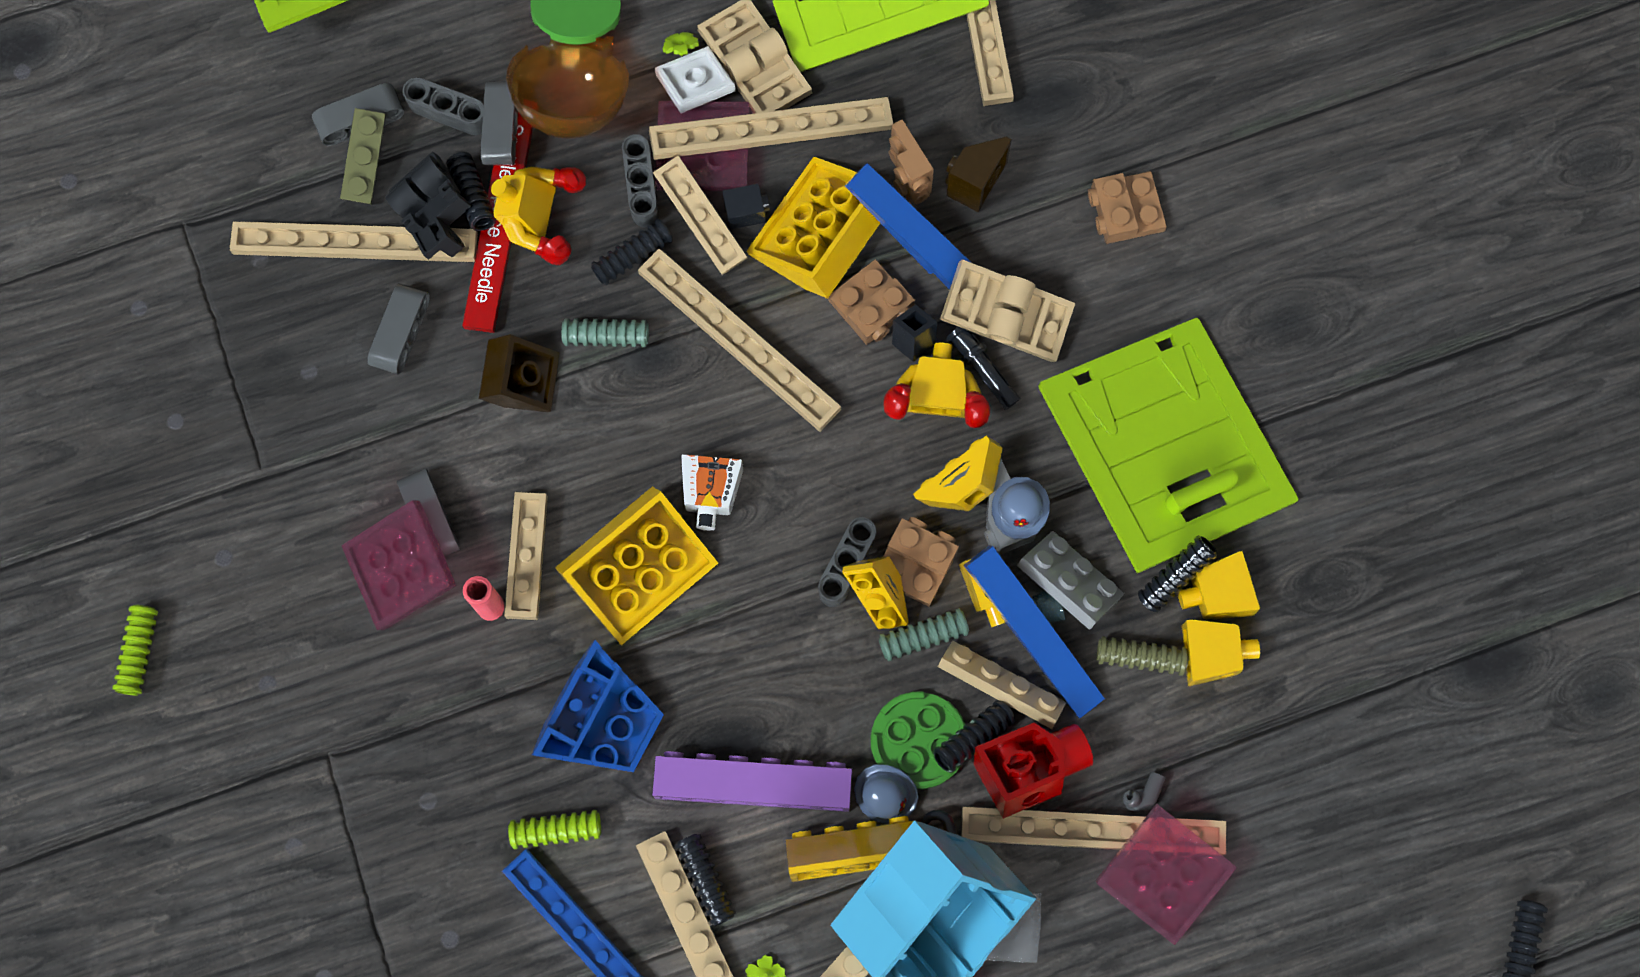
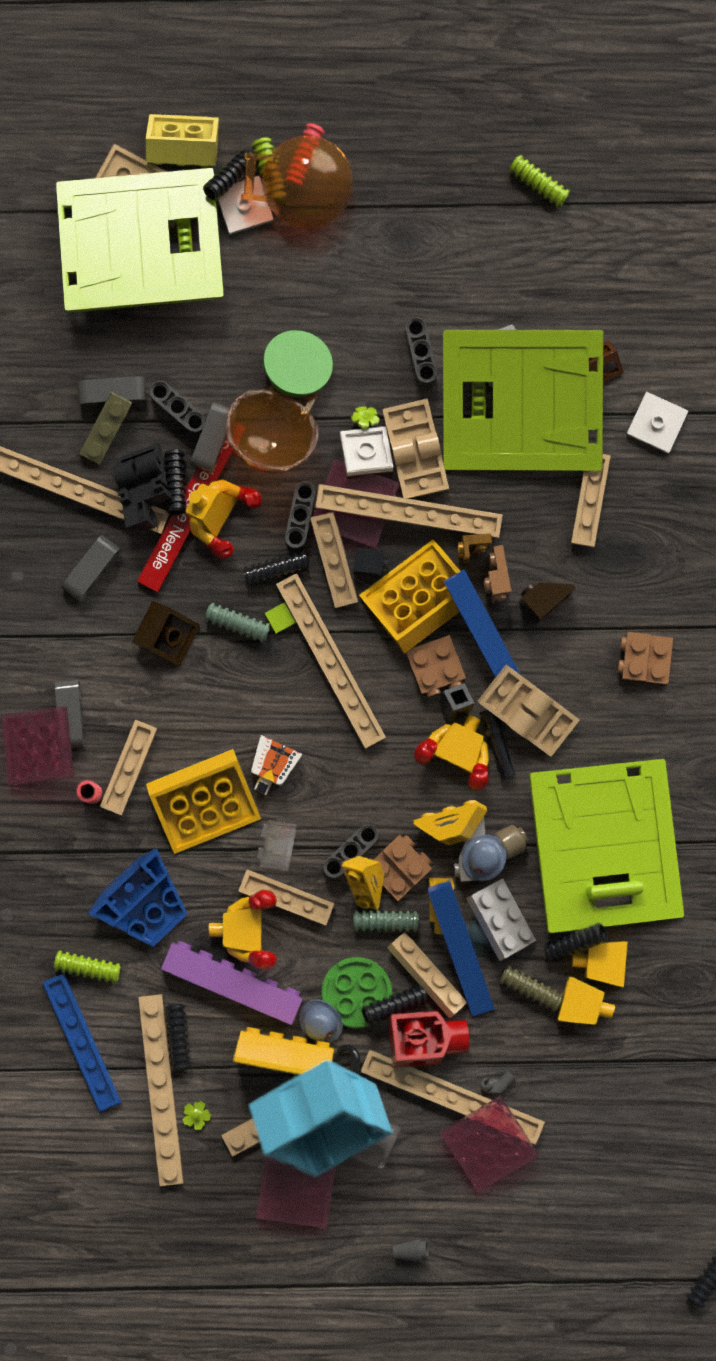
camera: 15 degrees right, 10 degrees up
none -> yellow torso [209,890,277,970]
none -> tan plate [239,870,335,925]
none -> clear slope [257,820,297,872]
none -> lime tile [265,602,296,634]
none -> pearl gold bracket [457,533,492,564]
none -> dark tan head [494,825,528,860]

